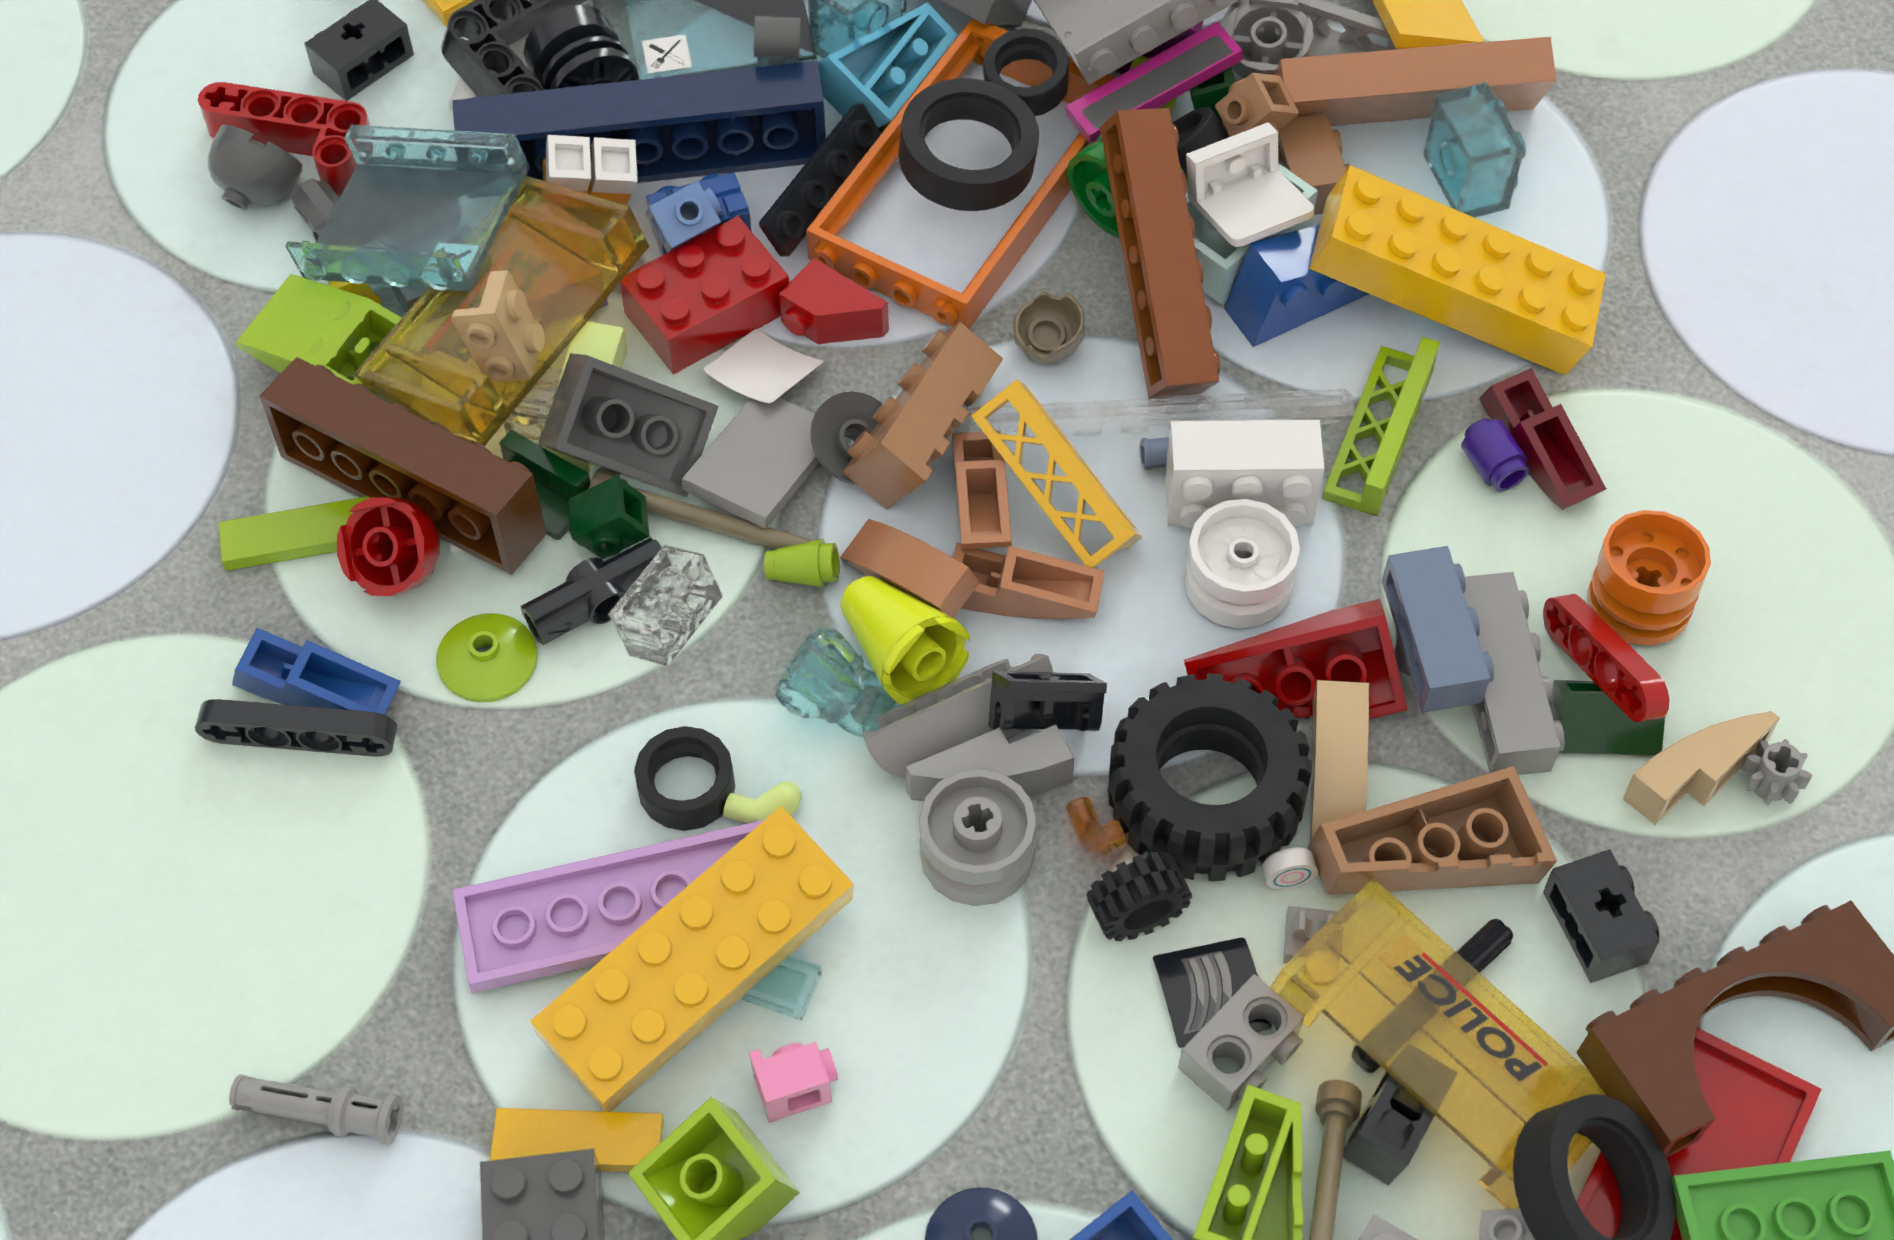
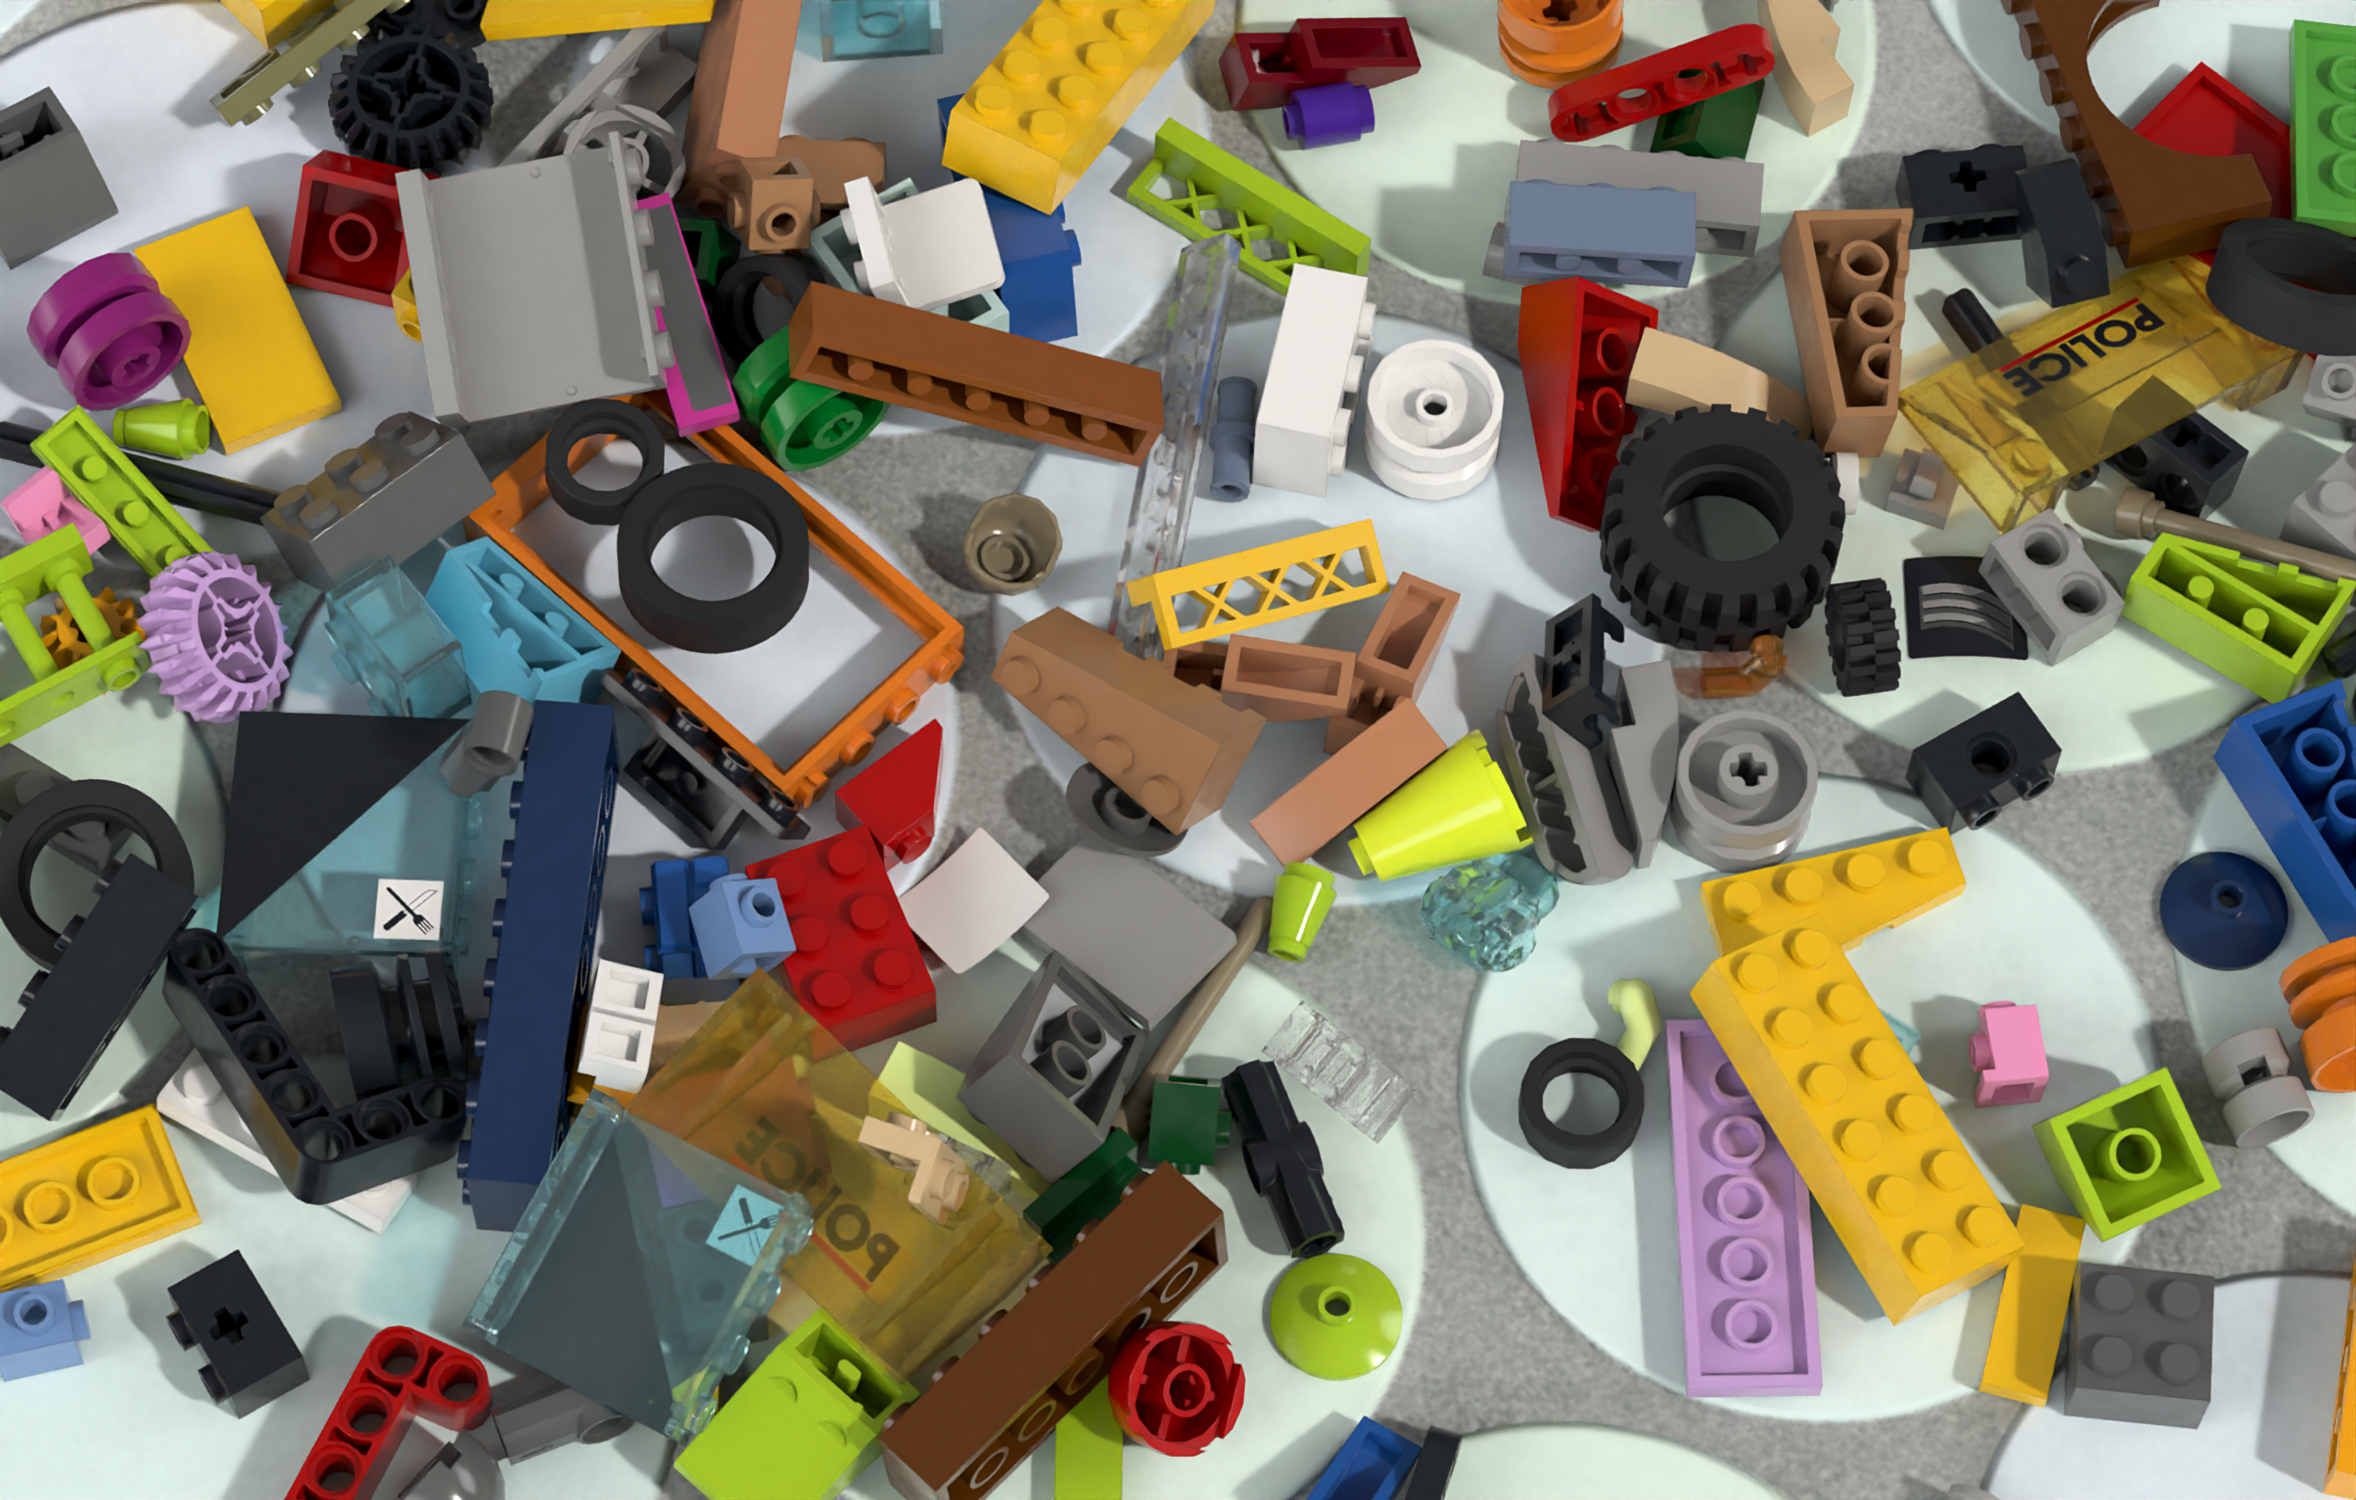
camera: 80 degrees left, 5 degrees up
none -> yellow wing [1699,827,1966,958]
none -> black brick [1905,691,2062,836]
none -> black slope [2014,158,2110,309]

